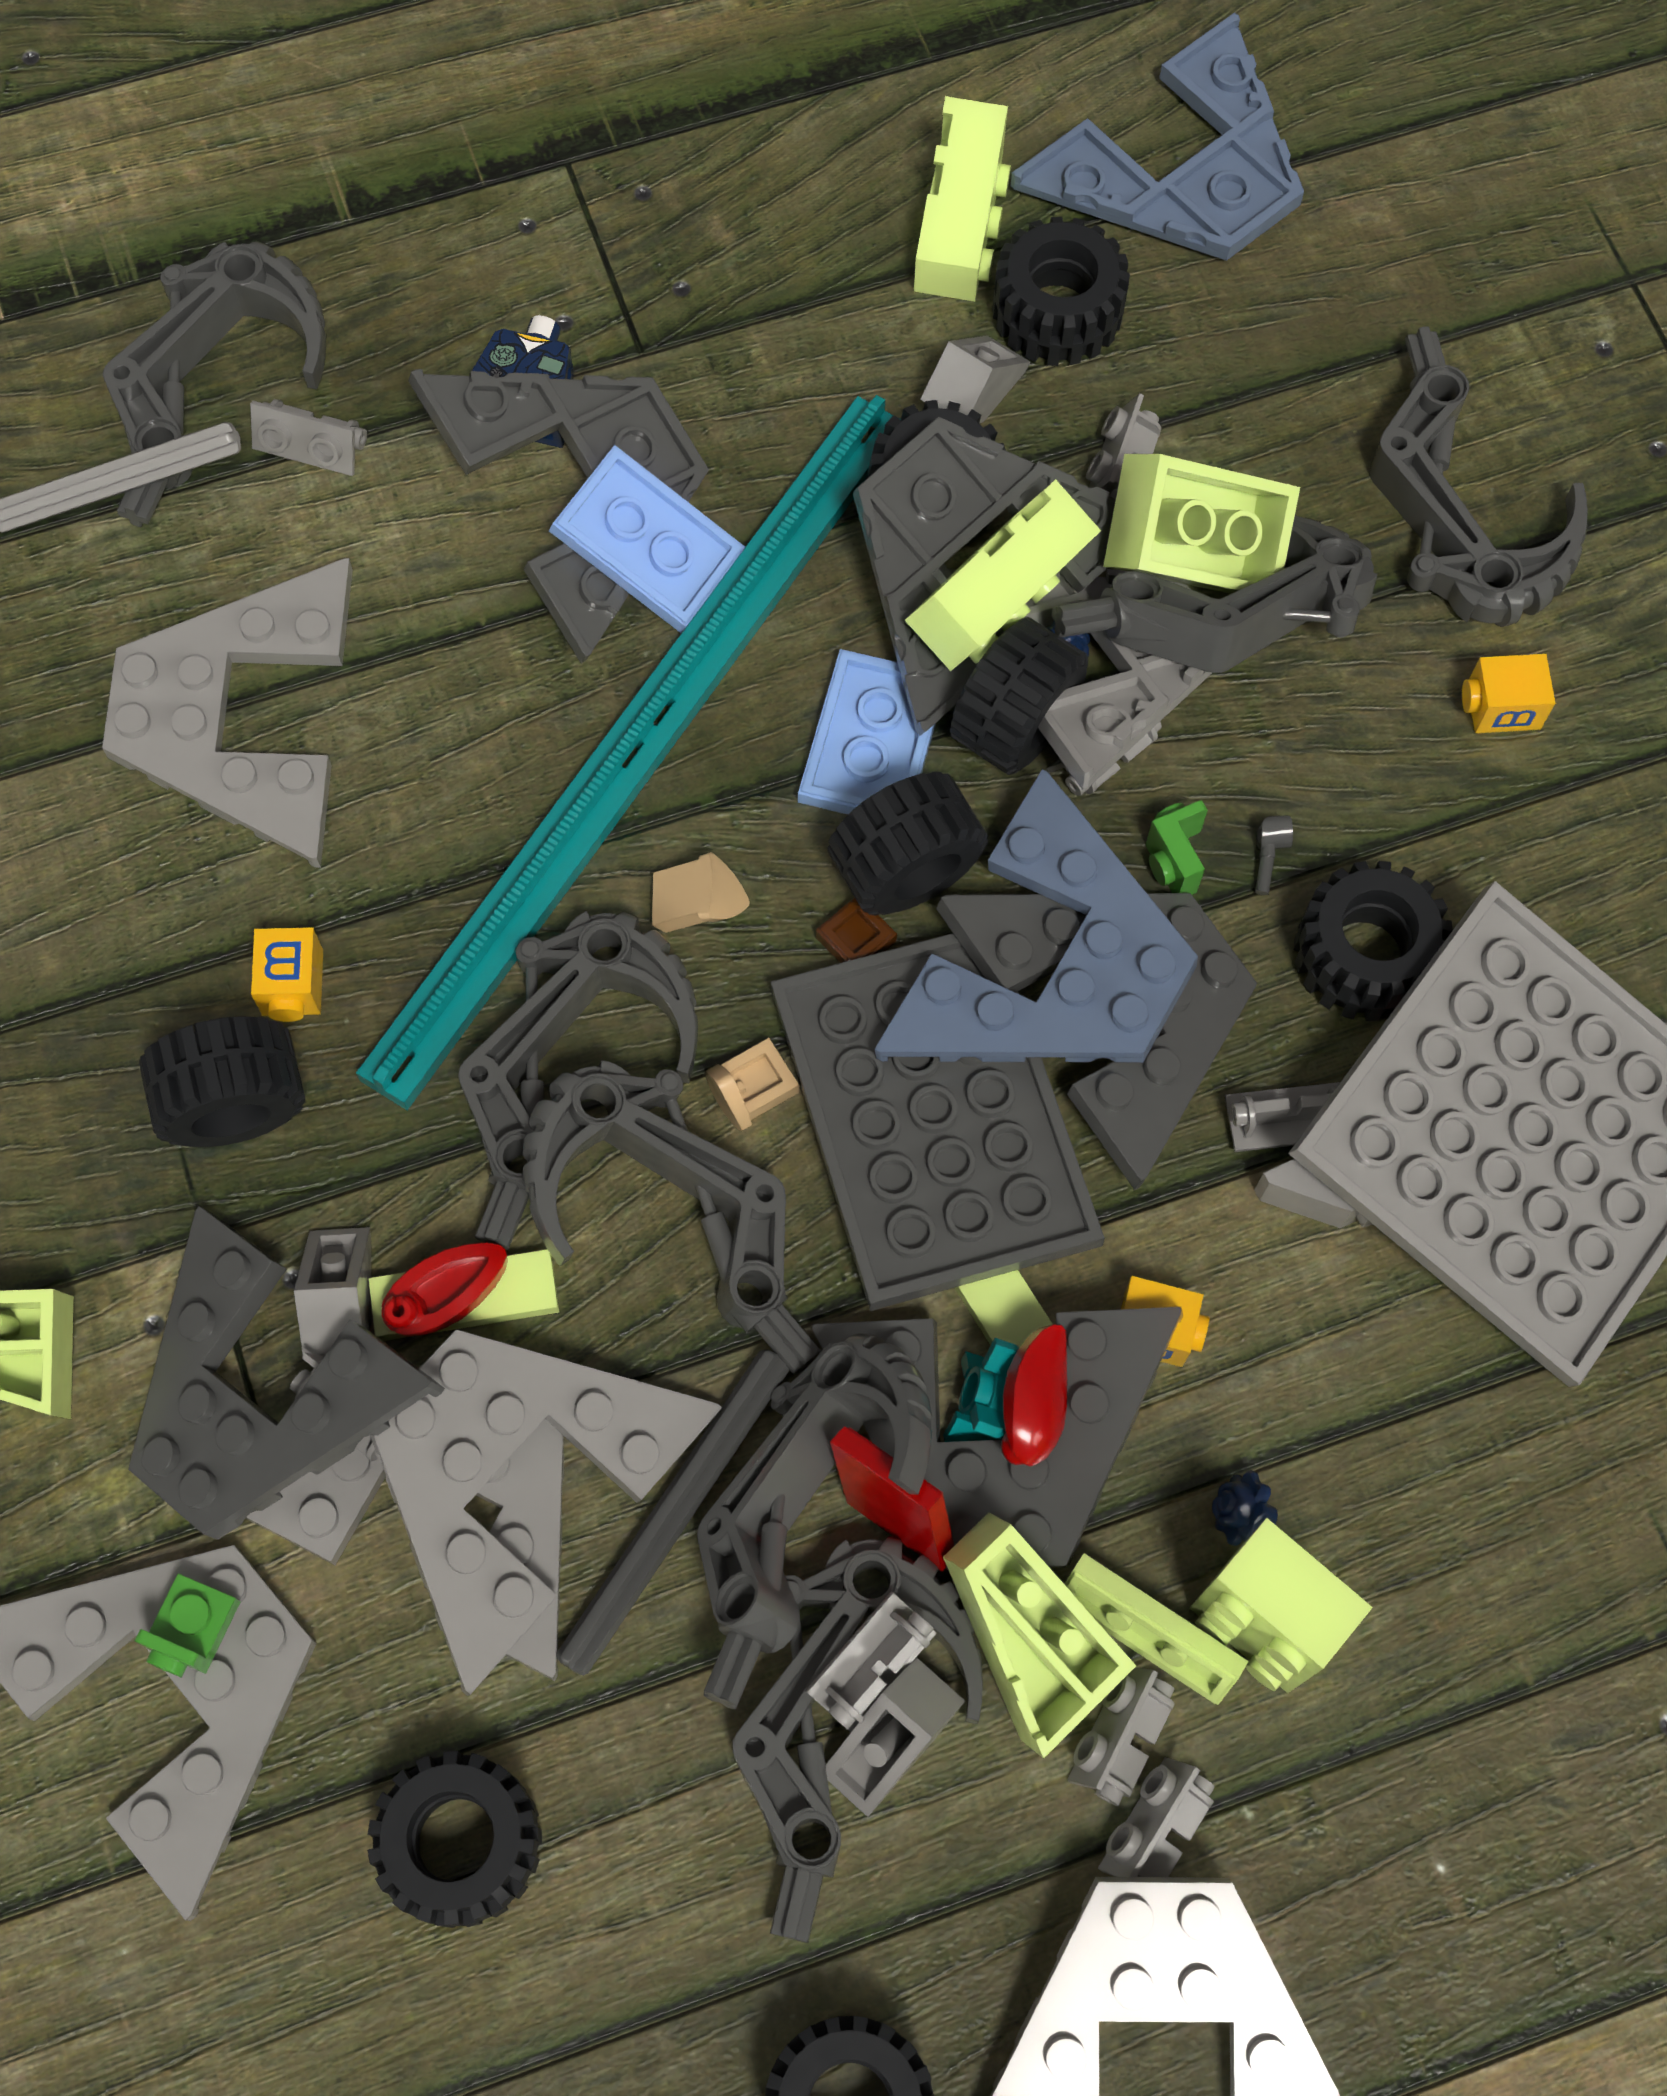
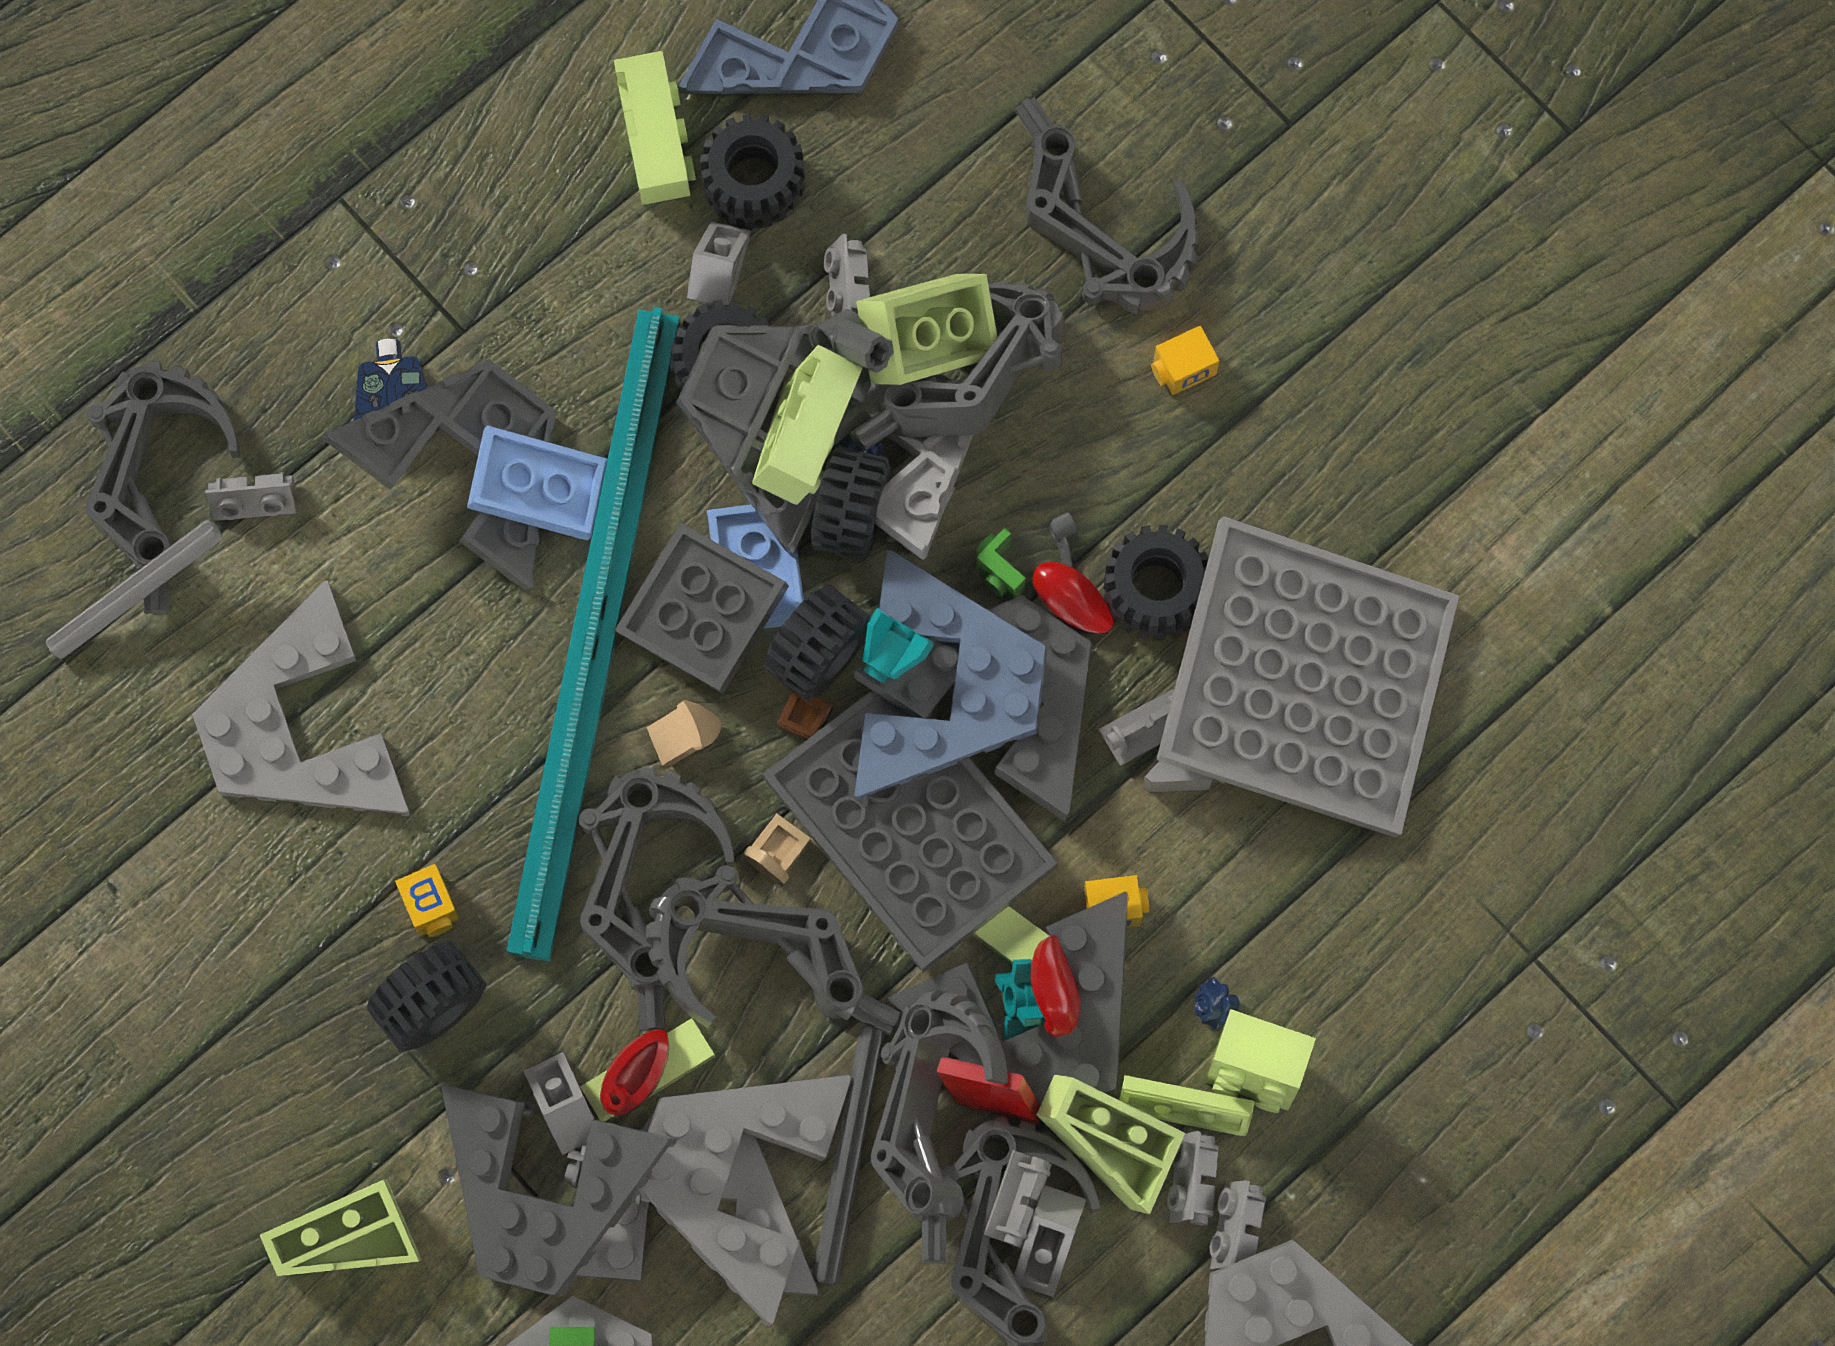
camera: 20 degrees left, 5 degrees up
none -> dark grey plate [614,523,789,694]
none -> dark grey piece [809,309,894,373]
none -> teal brick [860,608,934,684]
none -> red arm [1032,562,1114,633]

